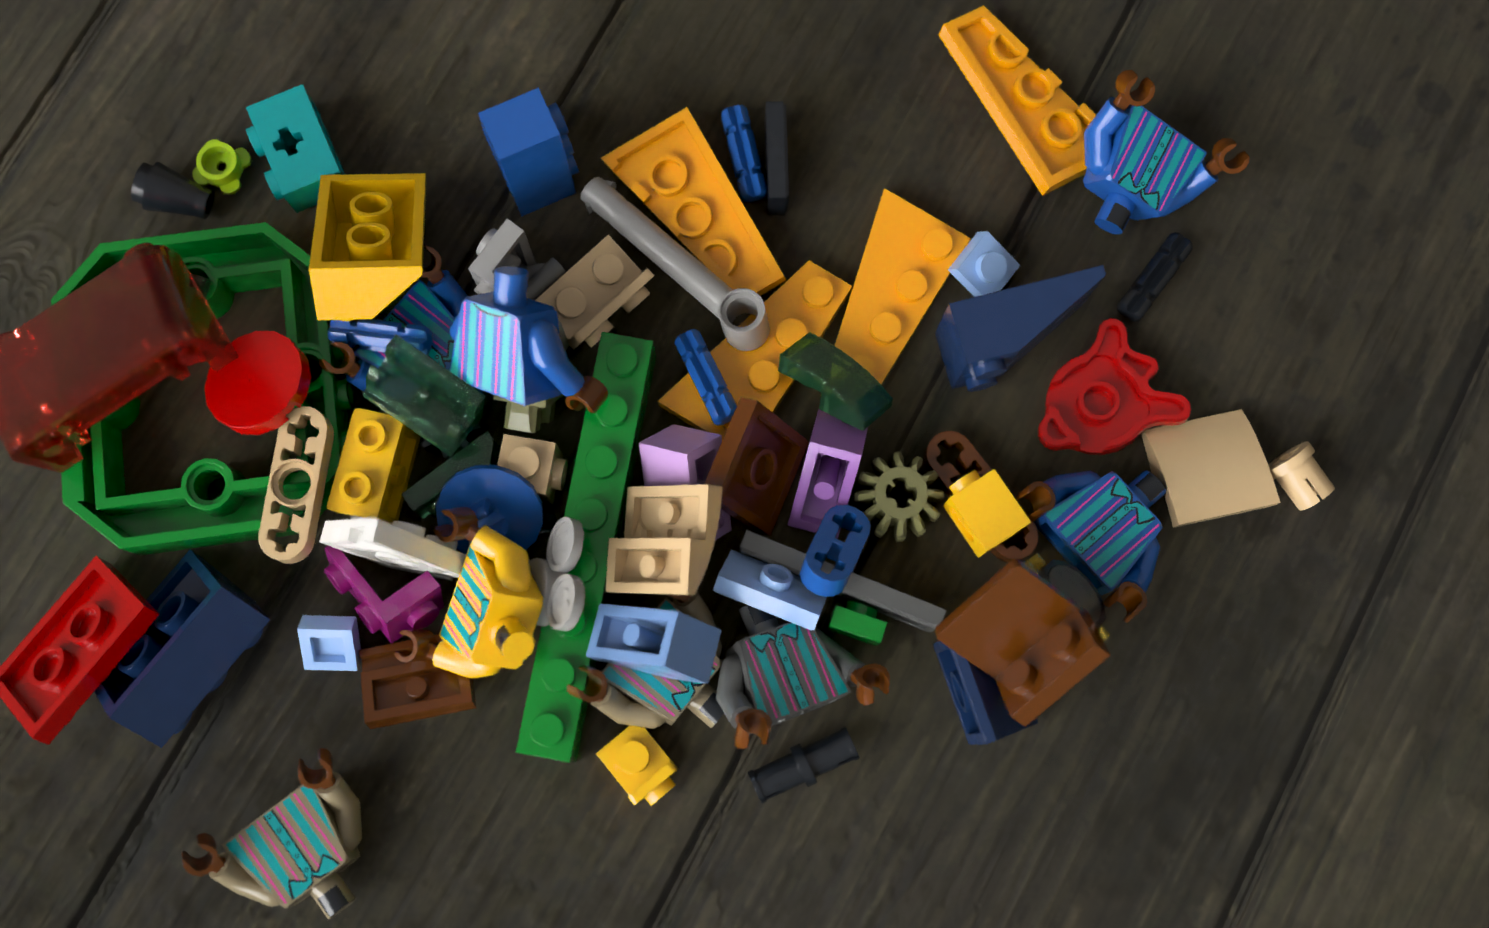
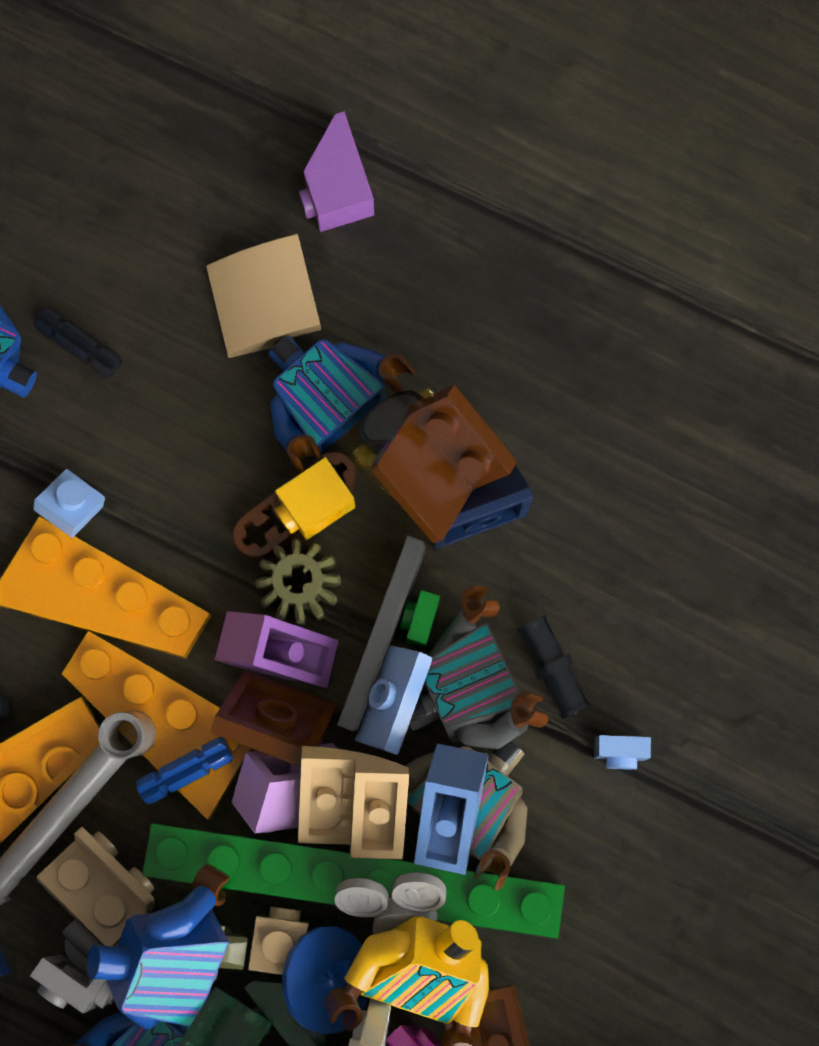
camera: 90 degrees left, 0 degrees up
yellow bracket [596,725,678,806] -> none
clear green slope [778,332,893,431] -> none
blue beam [800,505,871,597] -> none
dark blue slope [935,265,1106,392] -> none
red tile [1037,318,1191,455] -> none
tan bush [1268,441,1335,511] -> none
none -> medium lavender slope [298,112,374,232]
none -> light blue plate [594,735,651,770]

